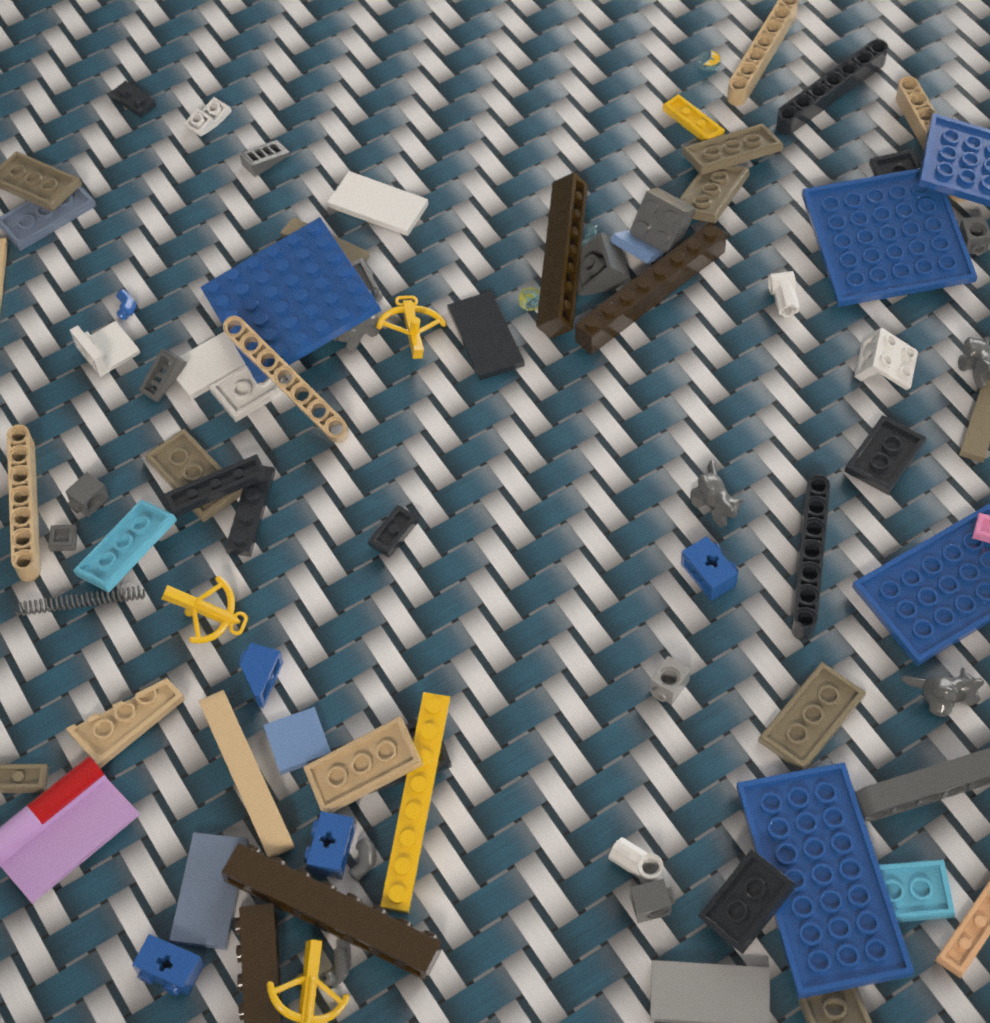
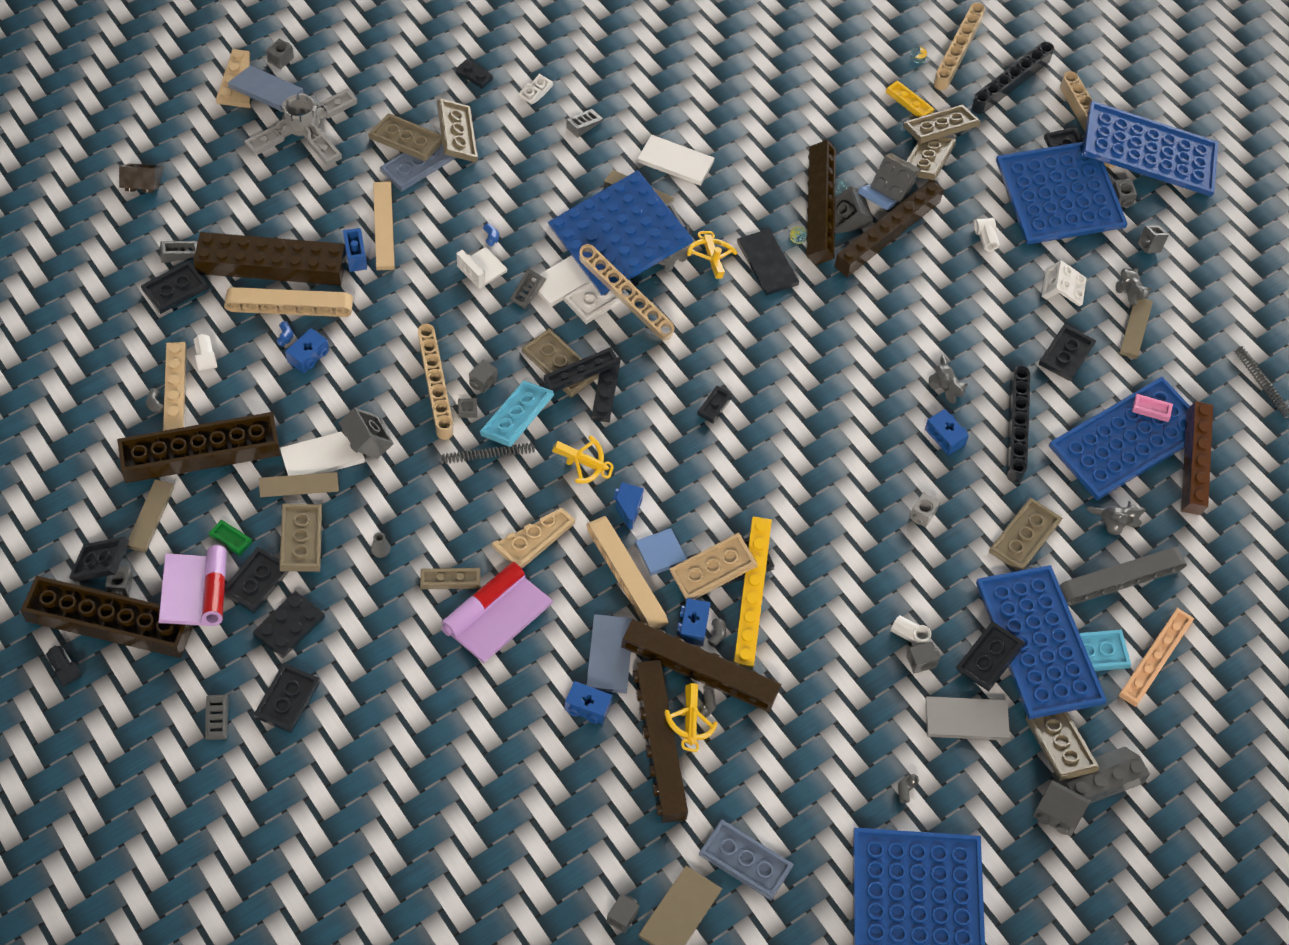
camera: 10 degrees left, 0 degrees up
none -> dark tan tile [437,98,478,162]

